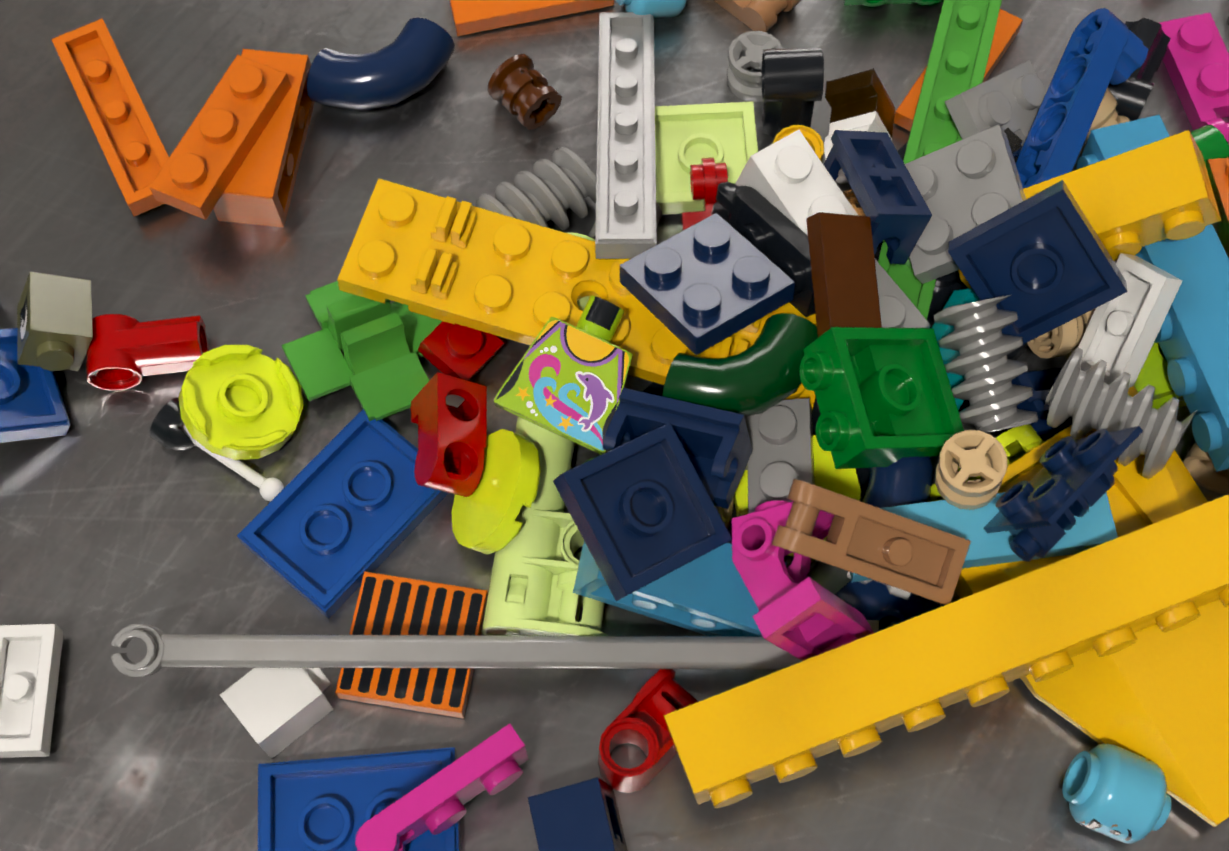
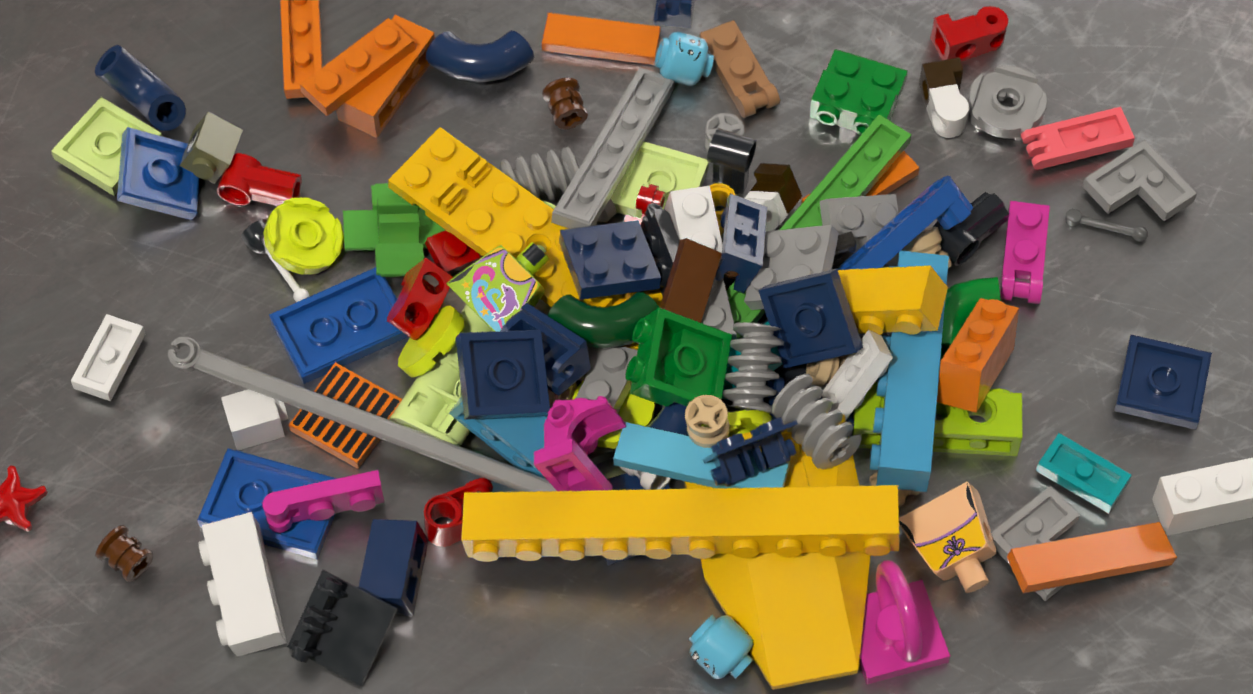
camera: 20 degrees right, 5 degrees down
medium nougat plate [771,479,971,605] -> none

